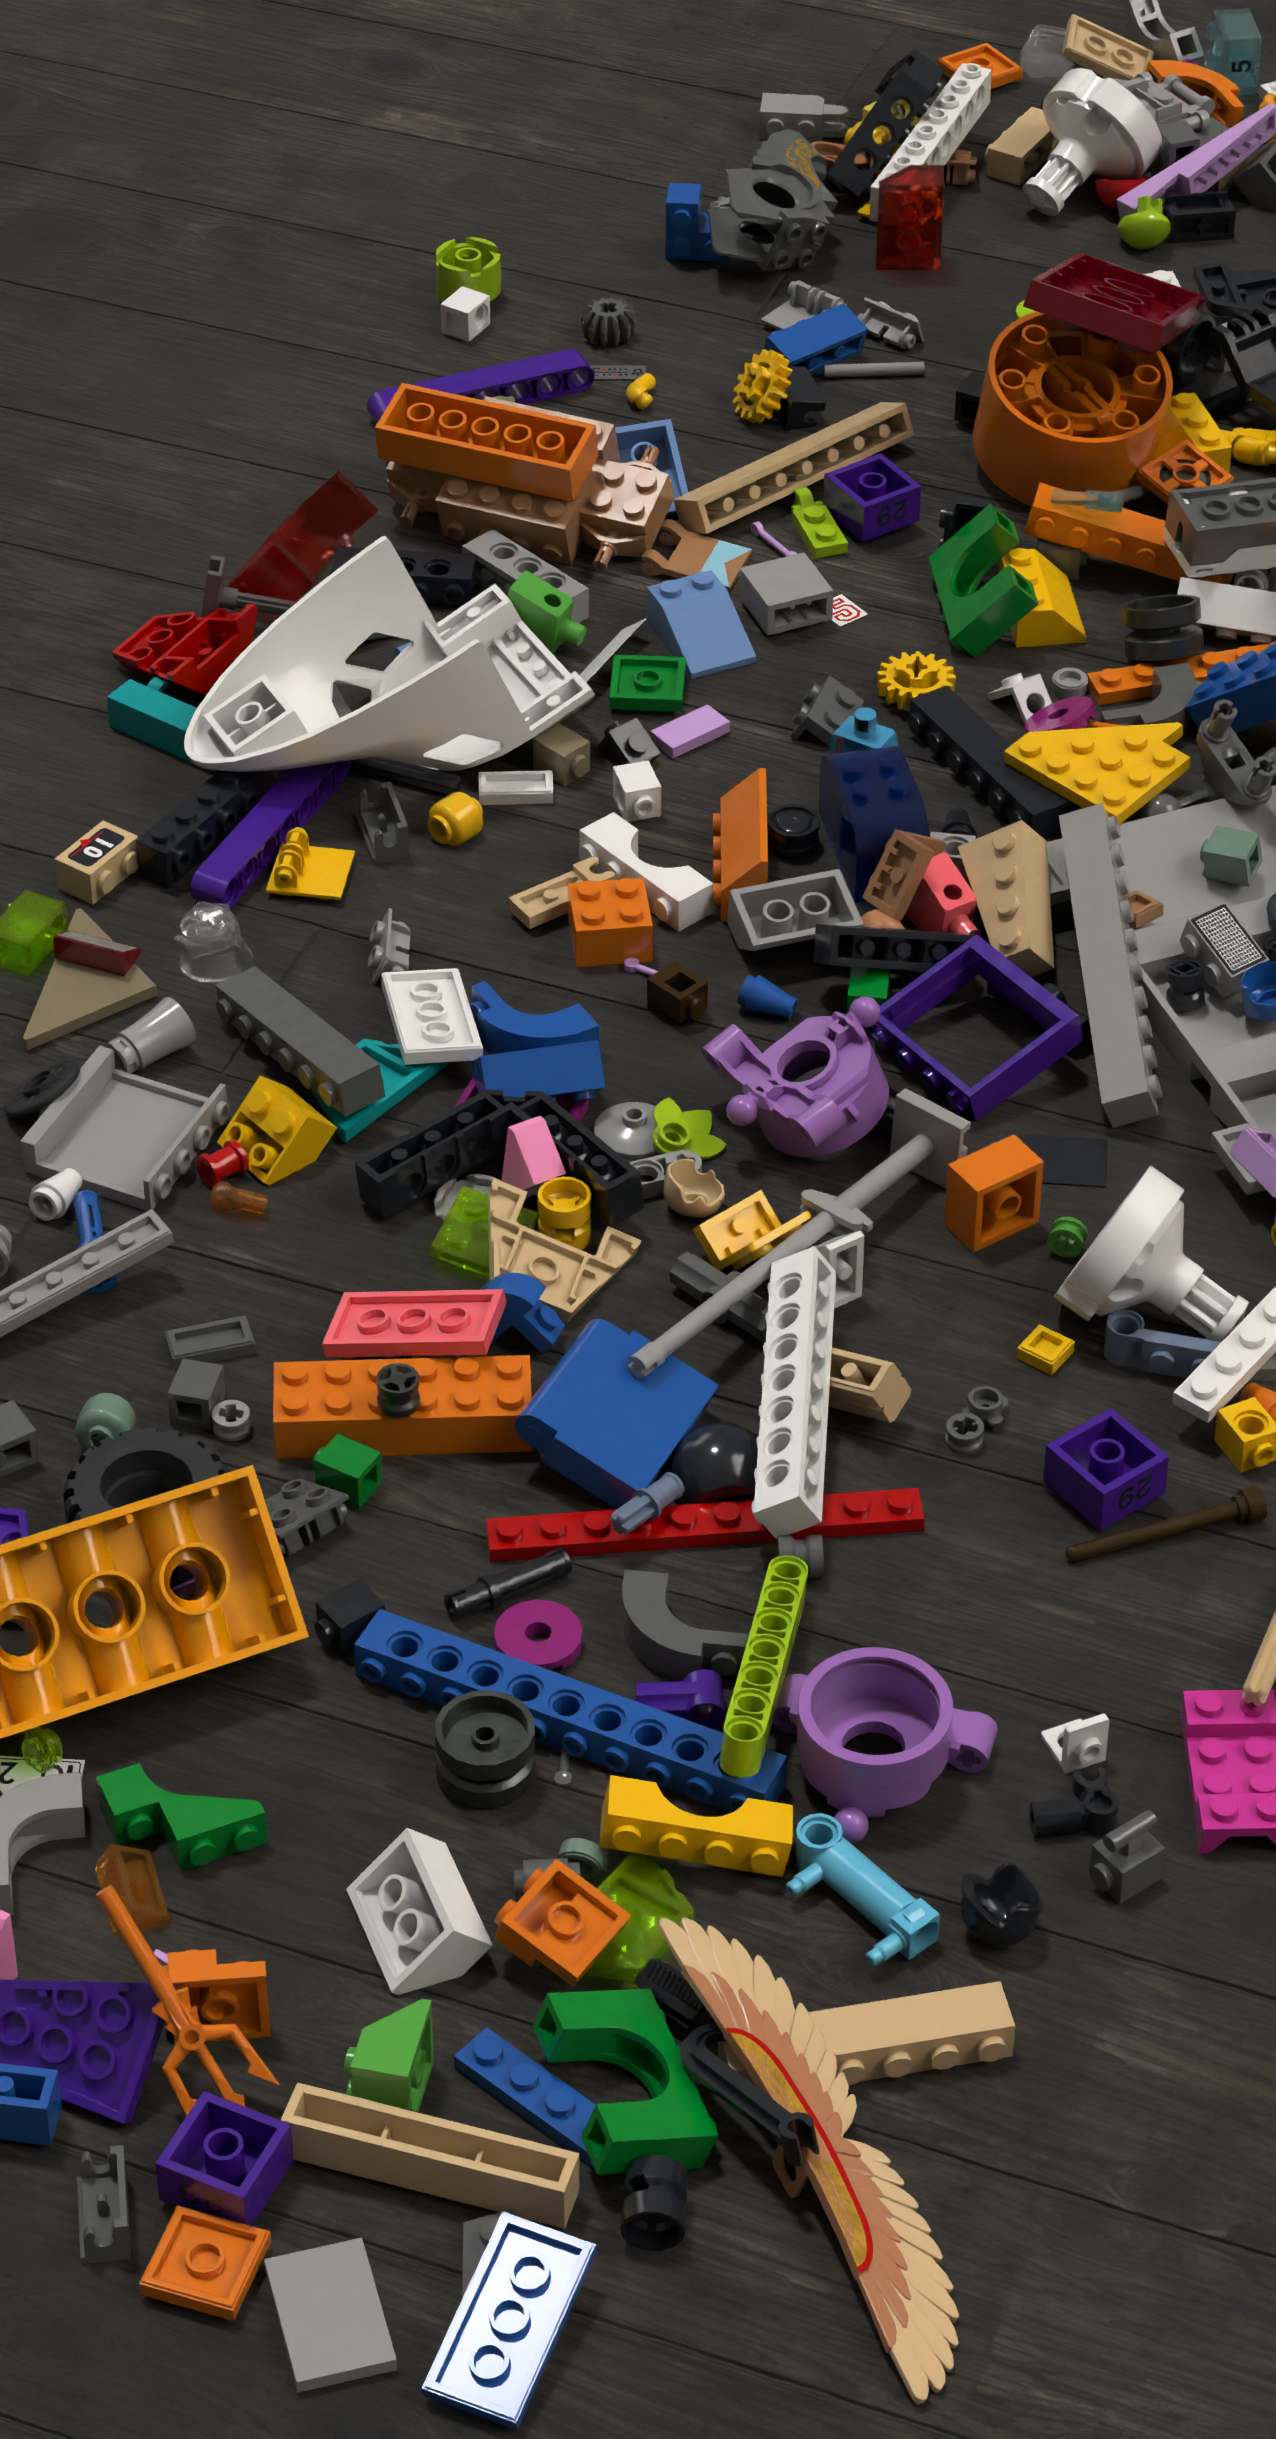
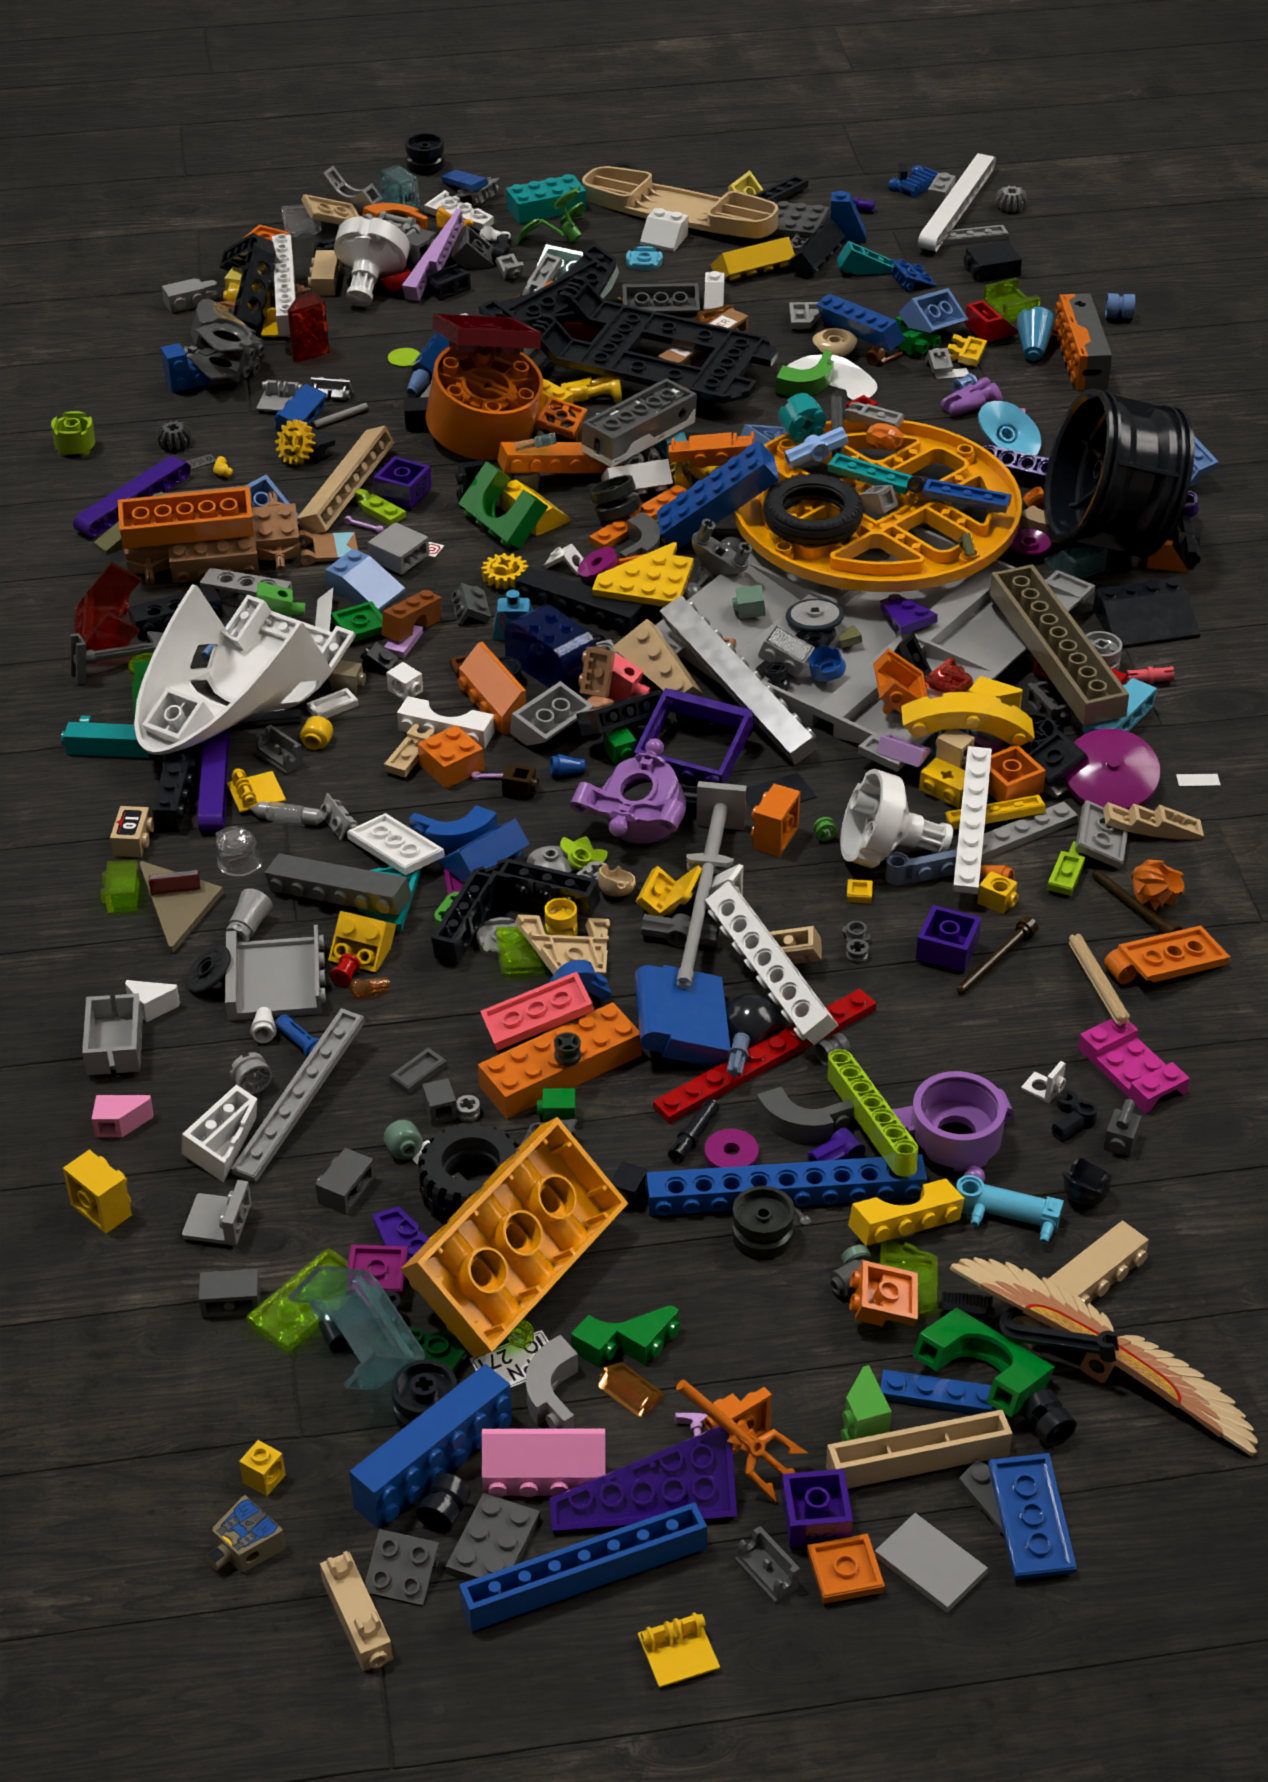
camera: 30 degrees left, 0 degrees up
red wedge [112,604,258,695] -> none
white slope [346,1828,493,1995] -> none
white brick [440,286,490,342] -> none
bright pink slope [502,1116,566,1191] -> none
light grey tile [1051,668,1088,699] -> none
lime piece [1117,196,1170,250] -> none
none -> piece [251,801,326,826]
none -> dark orange arch [381,590,442,642]

